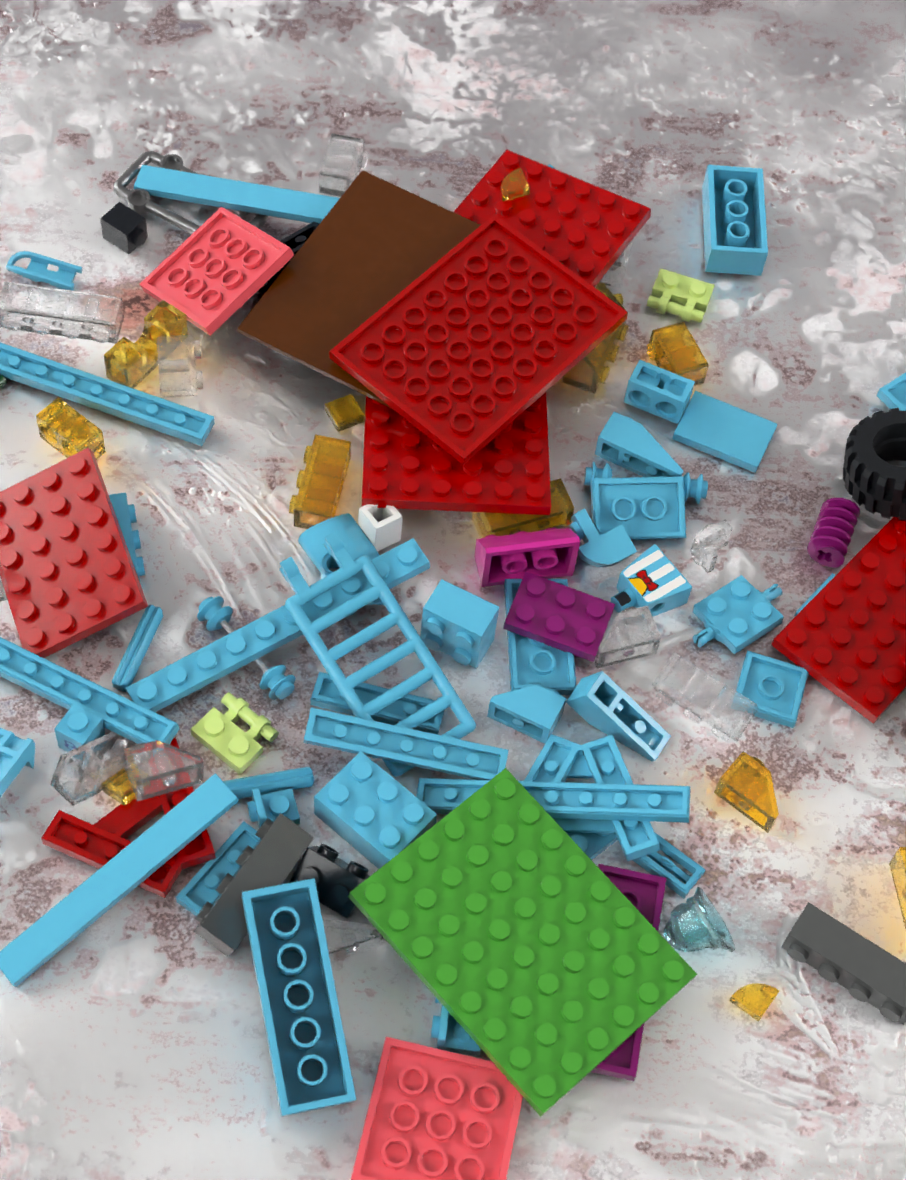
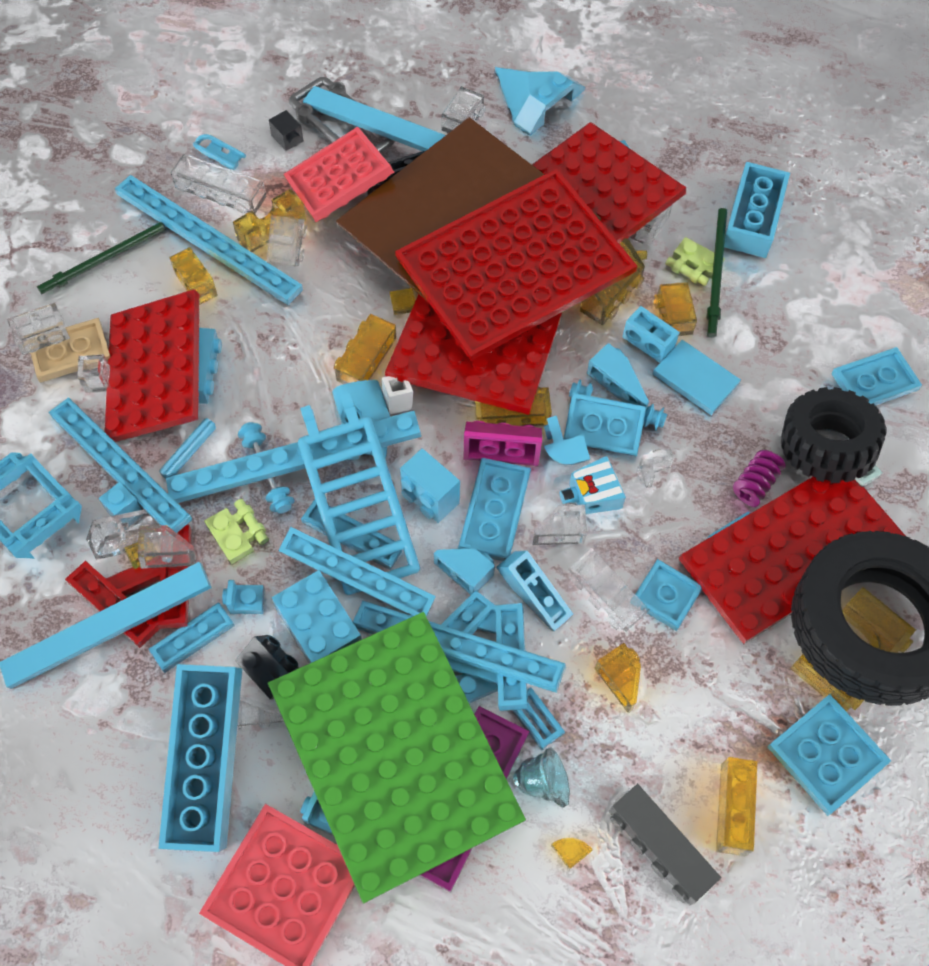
camera: 20 degrees right, 5 degrees up
dark grey brick [193,813,314,957] -> none
medium azure axle [223,767,314,799] -> none
clear yellow tile [501,168,530,201] -> none
magenta plate [503,571,615,662] -> none
medium azure plate [693,575,784,655] -> none
none -> medium azure wedge [495,67,585,136]
none -> dark green bar [706,208,727,337]

